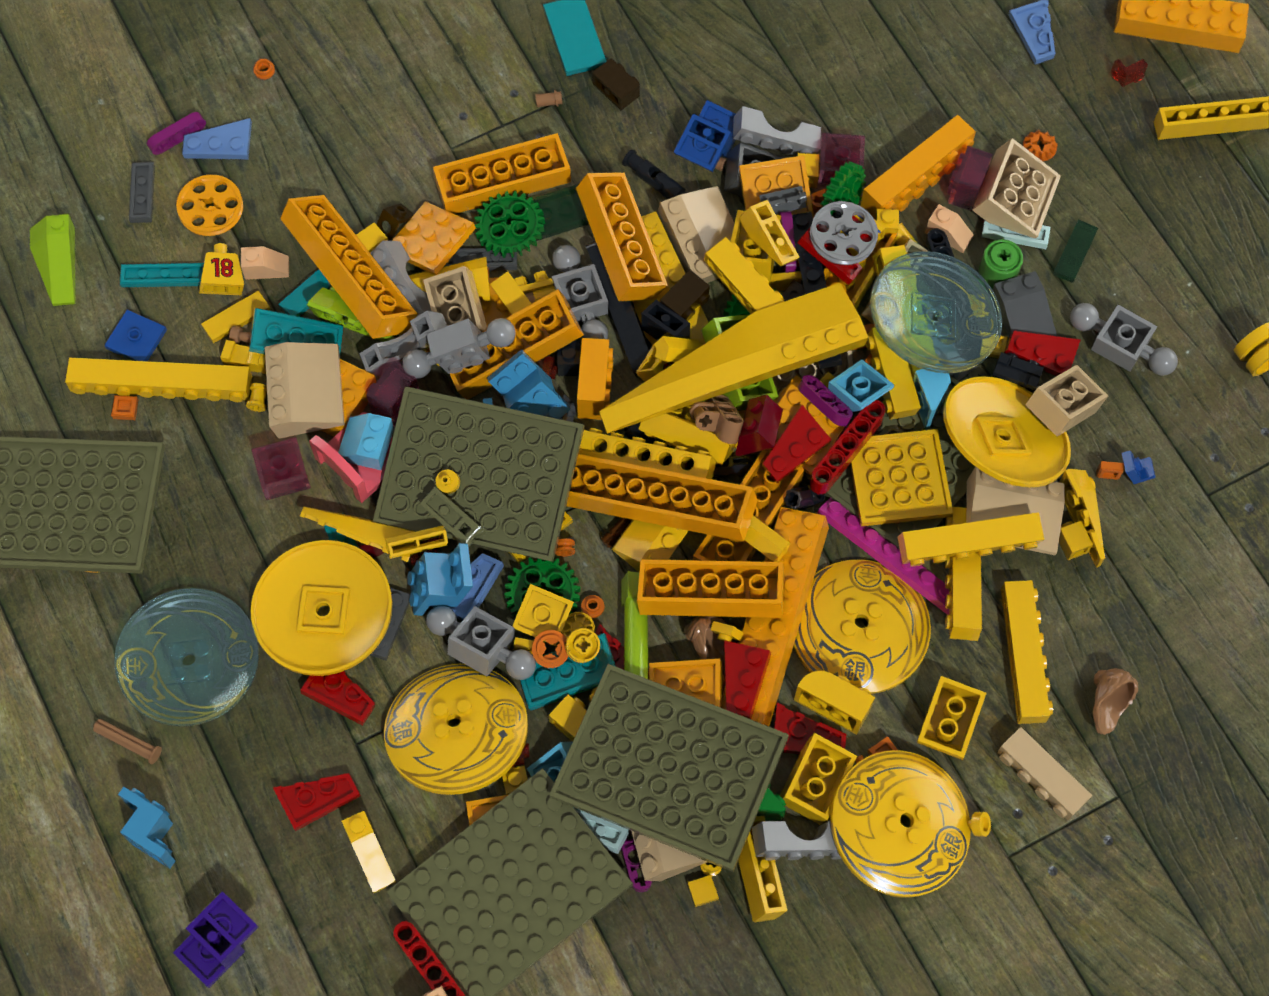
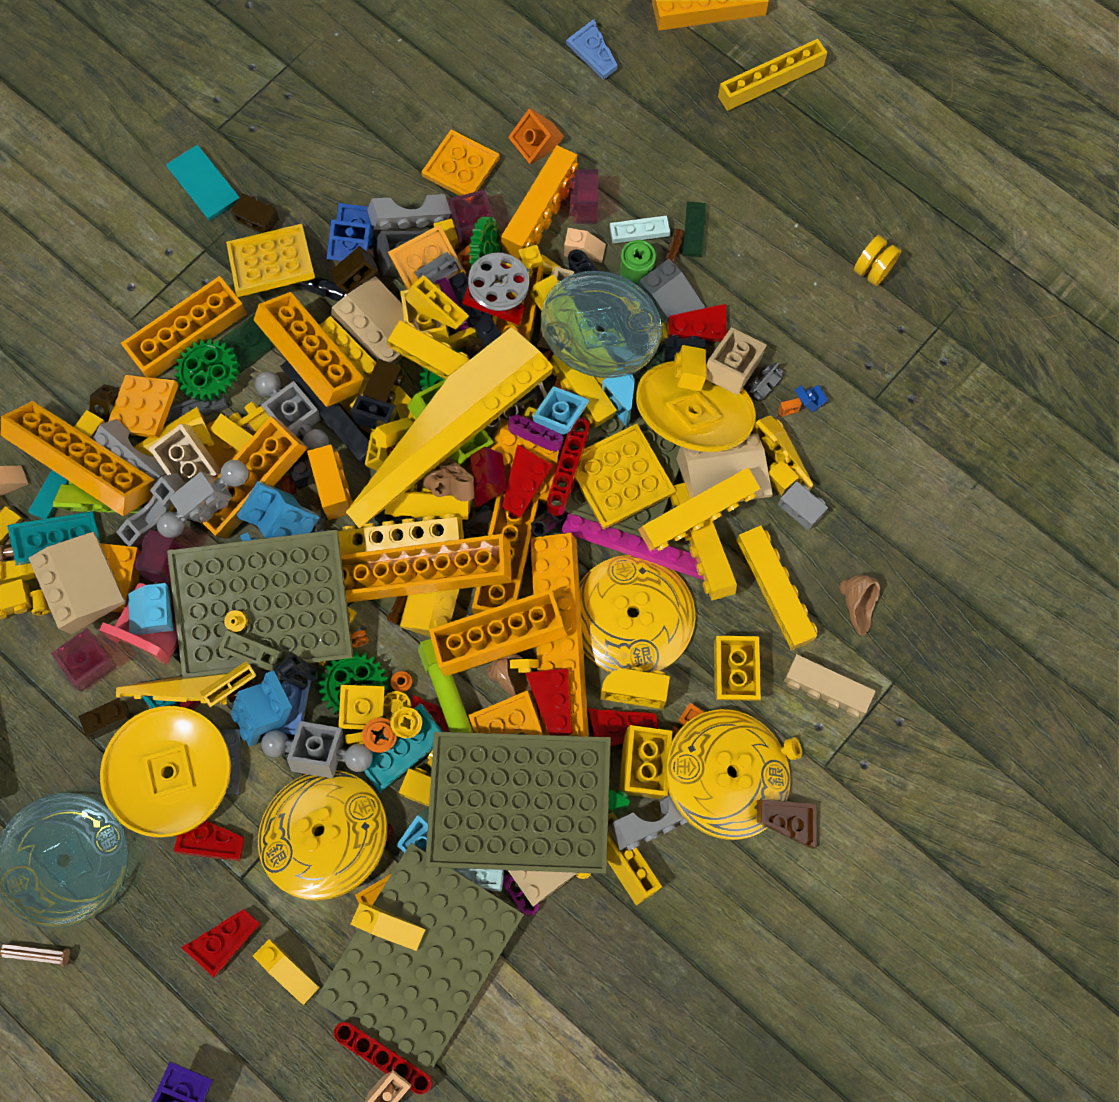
camera: 20 degrees left, 5 degrees up
dark azure bracket [118,787,175,869] -> none
yellow plate [502,766,528,795] -> none
medium nougat pin [536,90,563,108] -> none
yellow tile [687,875,719,907] -> none
yellow piece [745,515,791,562] -> none
tan slope [972,138,1061,239] -> none
orange gear [1023,130,1058,161] -> none
light grey brick [1070,303,1178,376] -> none
clear red bracket [1111,59,1148,87] -> none
none -> dark brown brick [78,698,132,740]
none -> yellow plate [226,224,315,297]
none -> black piece [273,652,318,690]
none -> dark brown brick [331,246,378,294]
none -> yellow slope [350,902,426,951]
none -> light orange plate [421,129,500,202]
none -> orange slope [508,108,564,164]
none -> reddish brown axle [665,228,684,264]
none -> yellow brick [674,345,706,391]
none -> dark grey hinge [746,362,783,402]
none -> reddish brown wing [757,800,817,849]
none -> light grey brick [778,481,828,531]

